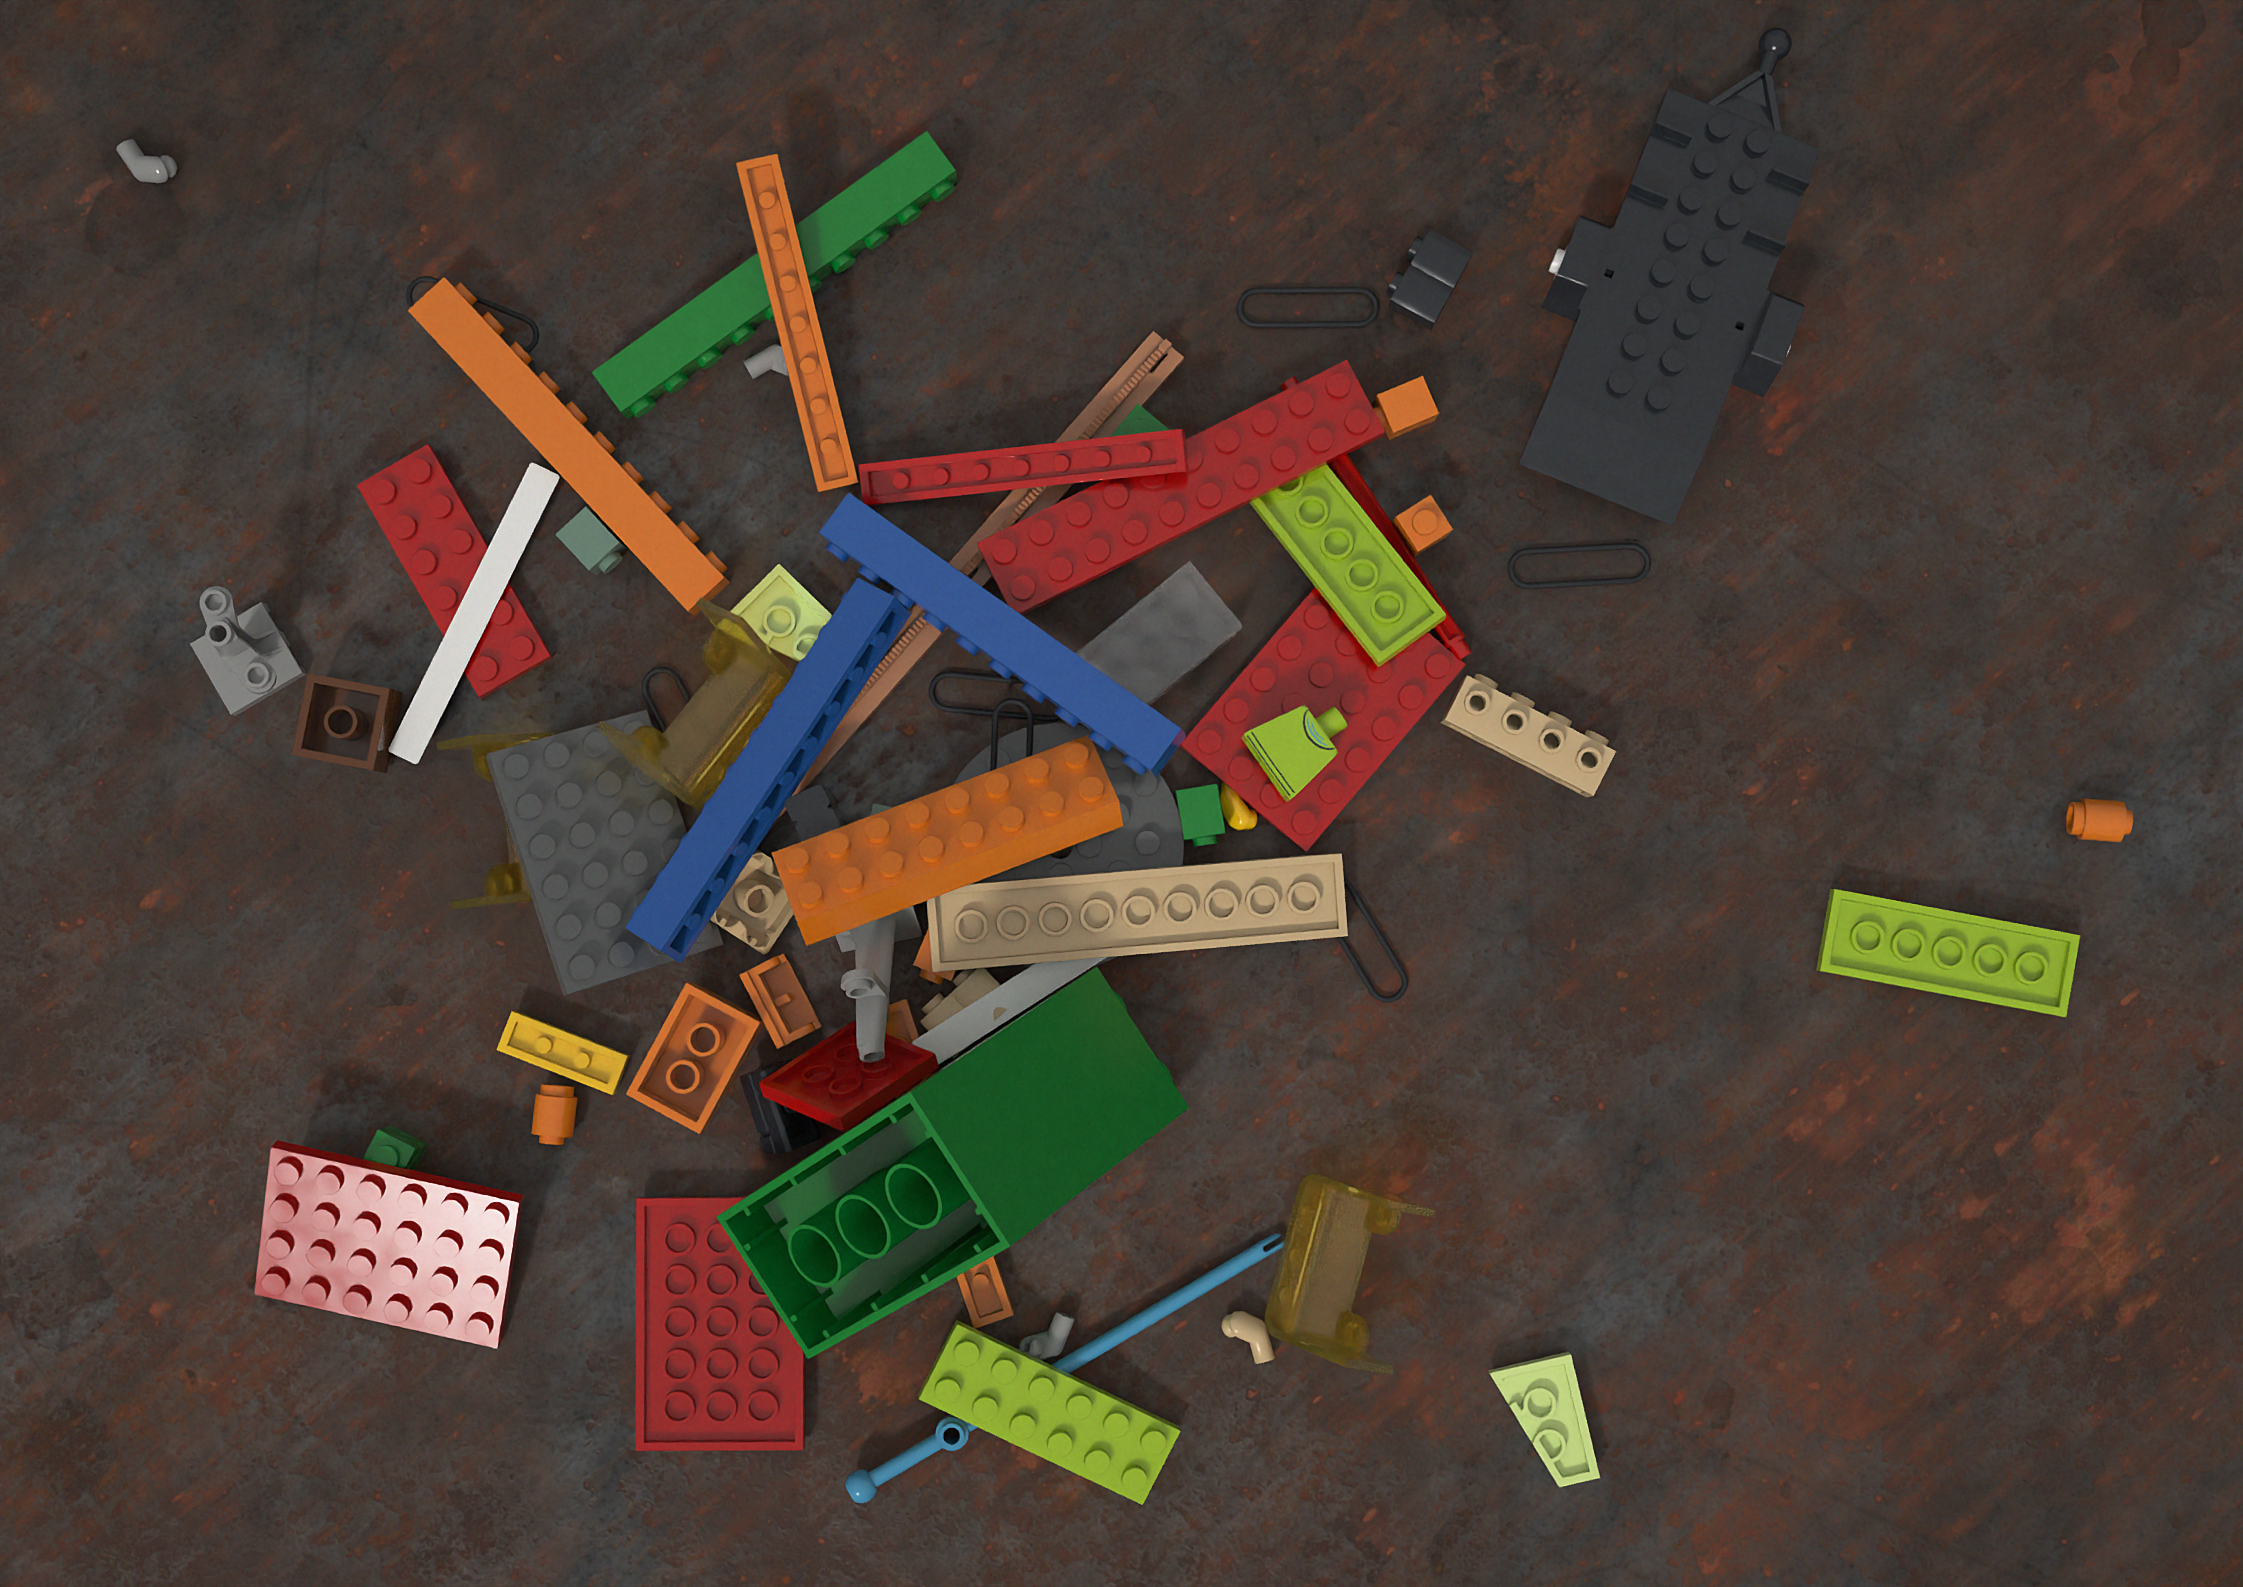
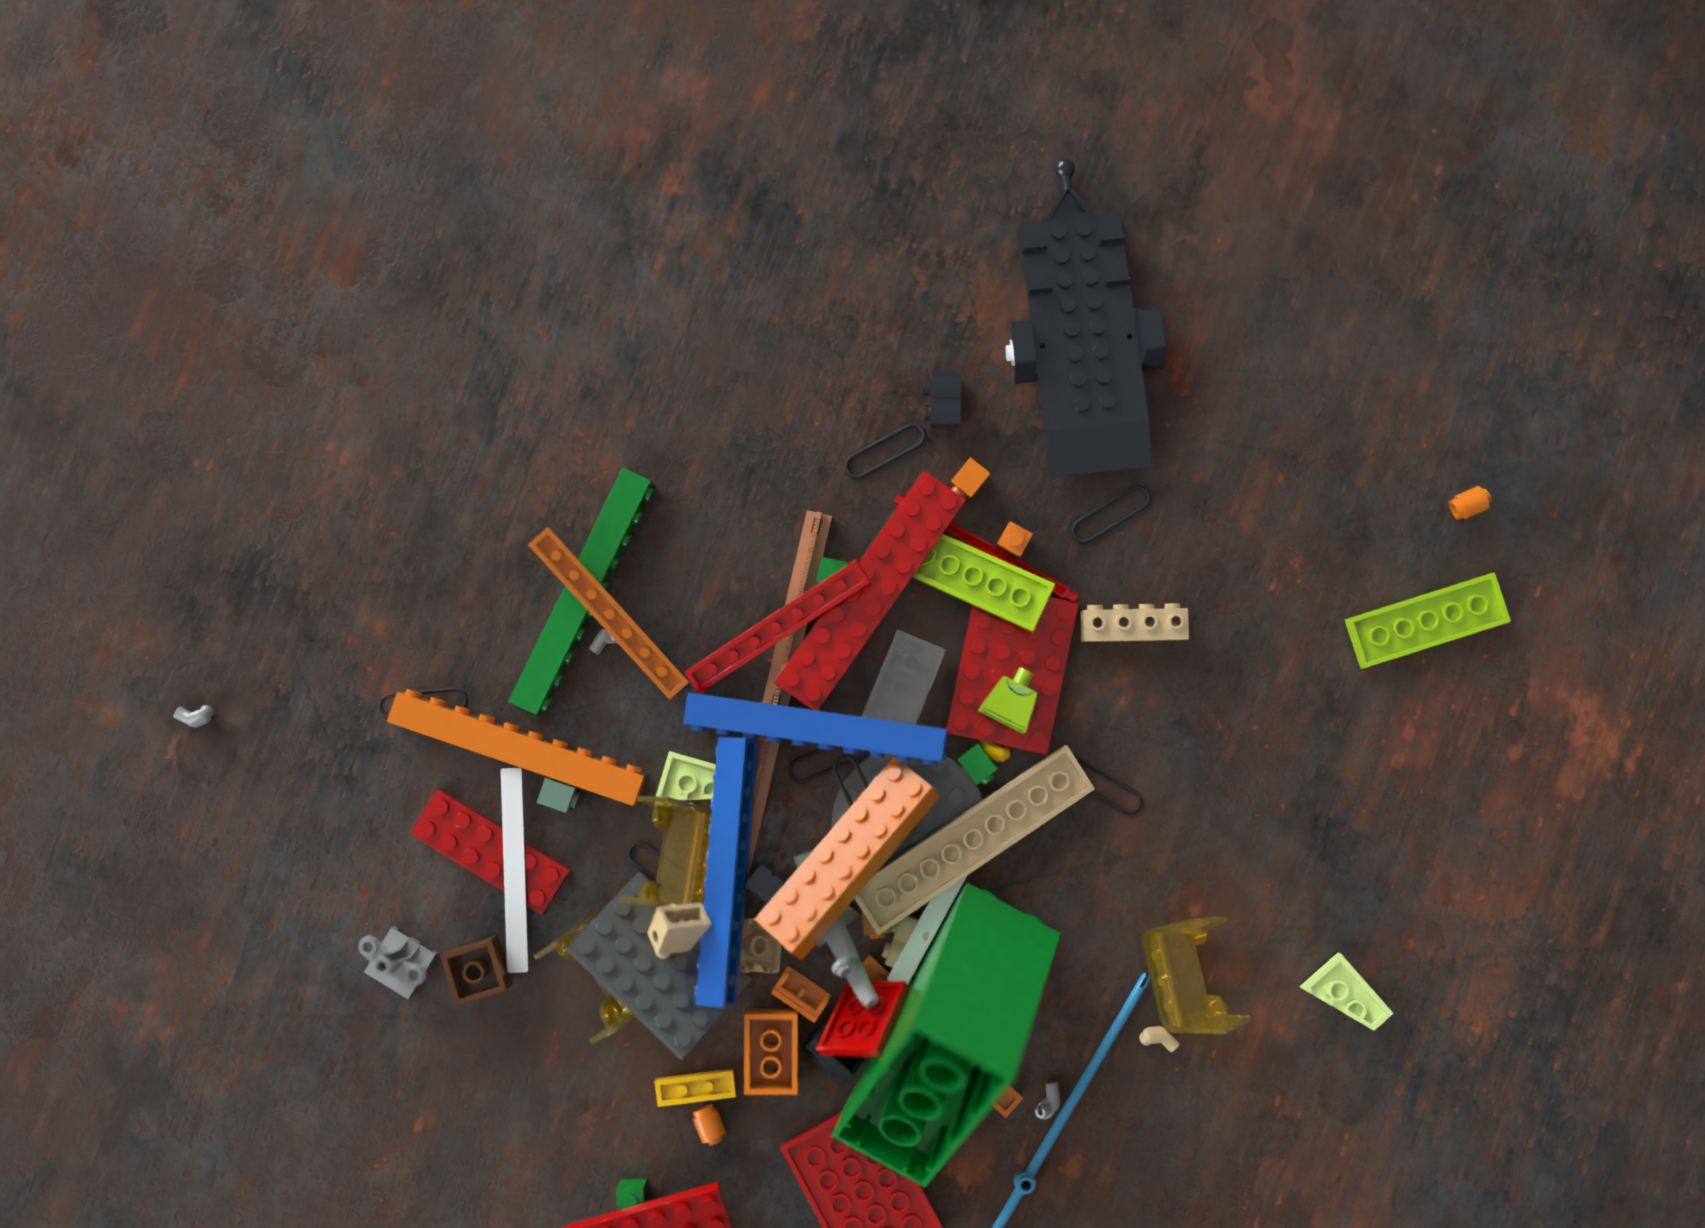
camera: 30 degrees left, 0 degrees up
lime plate [918,1320,1181,1505] -> none
none -> tan torso [648,903,711,959]

